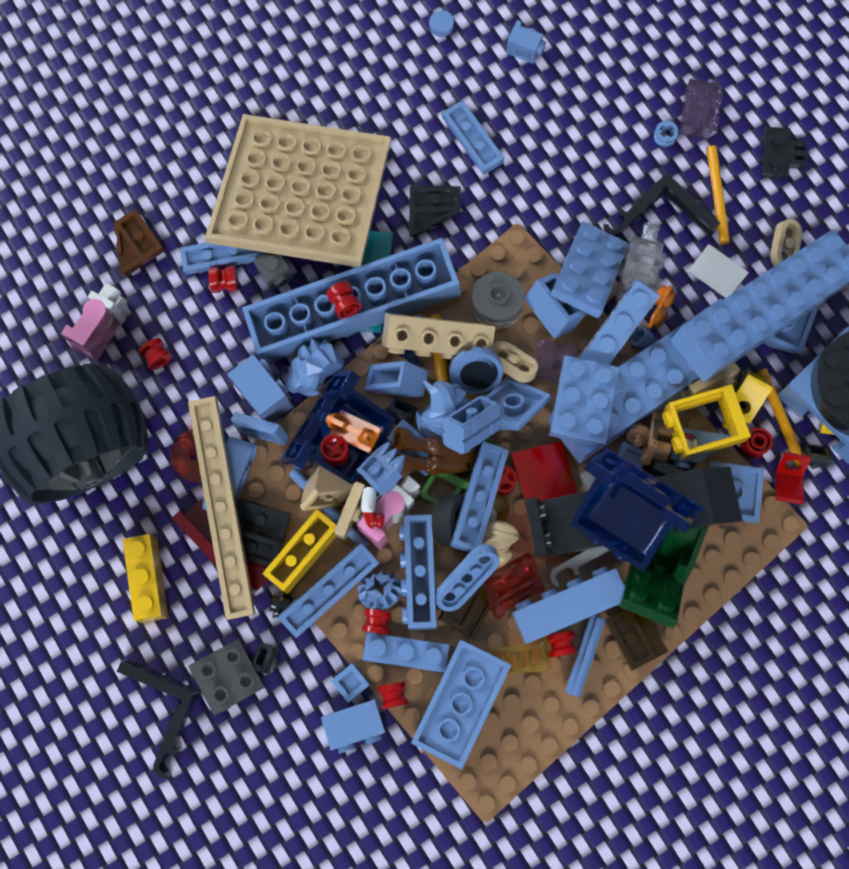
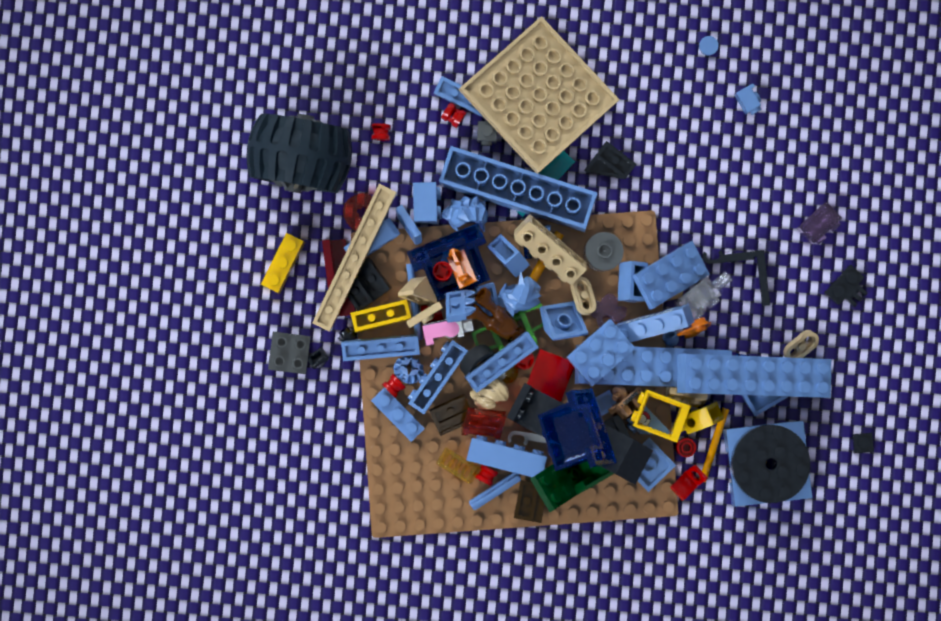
camera: 30 degrees right, 10 degrees up
bright pink hips [61,283,128,361] -> none
reddish brown wing [114,209,165,278] -> none
black hinge [116,660,201,778] -> none
medium blue brick [321,699,386,754] -> none
red wheel [326,281,362,319] -> none
medium blue plate [331,662,371,703] -> none
arm [361,487,384,529] -> none
red wheel [378,681,409,709] -> none
black slope [385,398,419,425] -> none
medium blue plate [411,639,512,770] -> none
medium blue plate [435,544,500,611] -> none
medium blue plate [442,100,505,175] -> none
medium blue brick [443,395,500,454] -> none
tile [449,347,503,395] -> none
medium blue bush [654,121,678,147] -> none
white sticker [688,244,749,298] -> none
light orange bar [706,145,730,244] -> none
black slope [801,443,833,469] -> none

